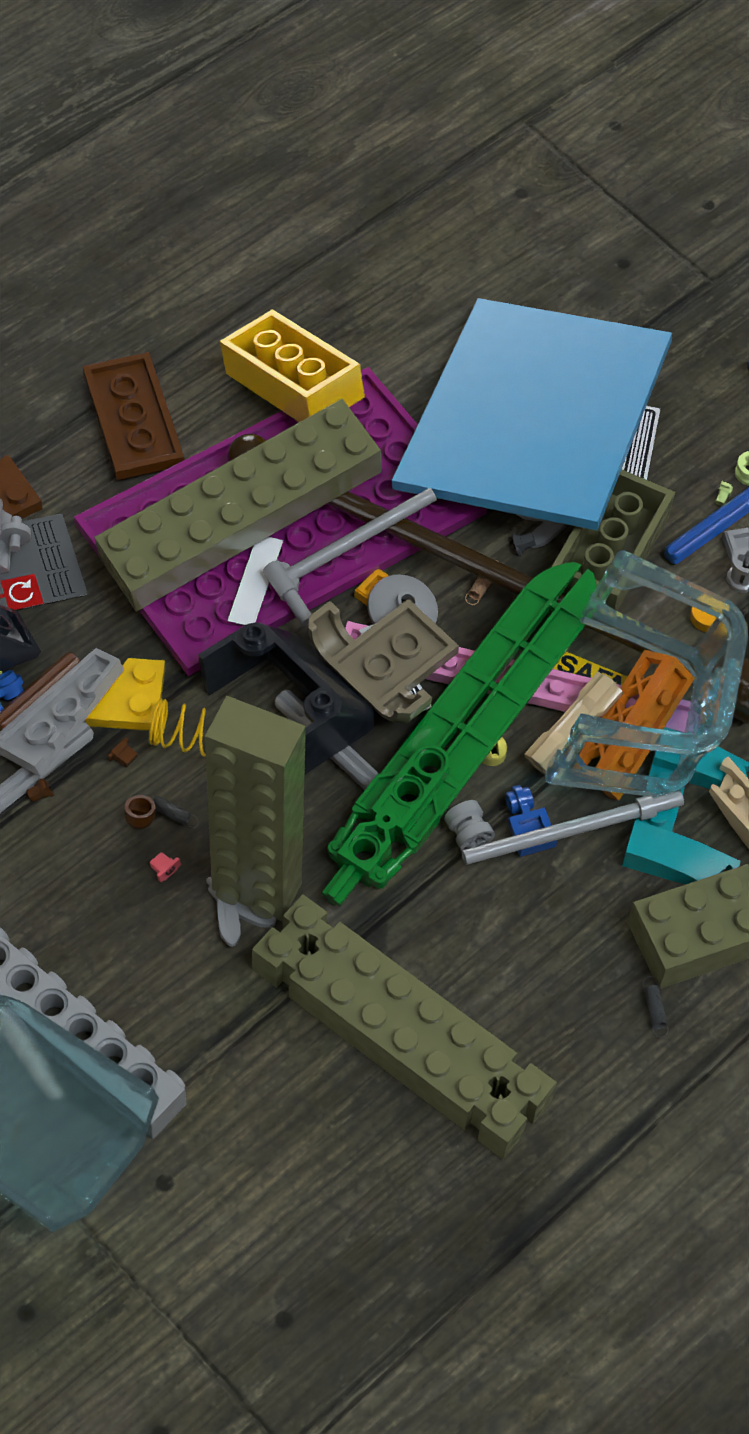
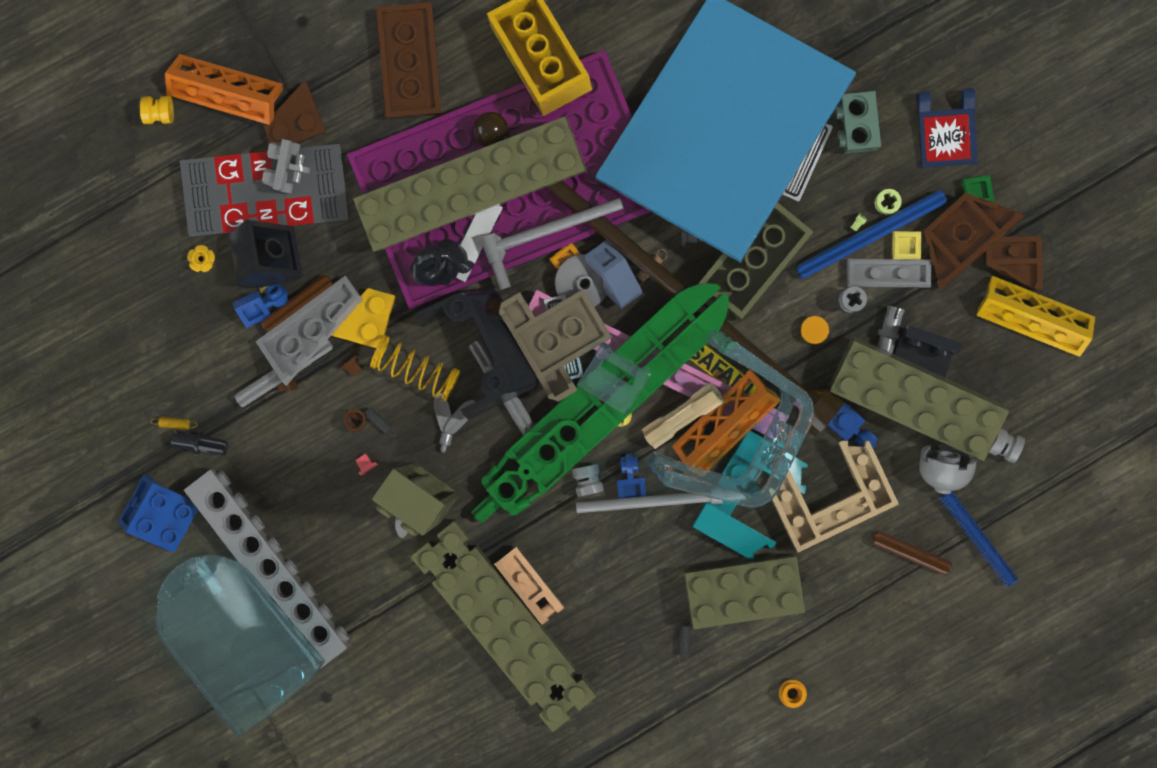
camera: 20 degrees right, 30 degrees up
none -> black hair [410,239,474,286]
none -> light nougat plate [494,546,564,625]
none -> clear light blue plate [577,342,652,415]
none -> sand blue slope [585,240,642,309]
none -> sand green brick [835,91,881,154]

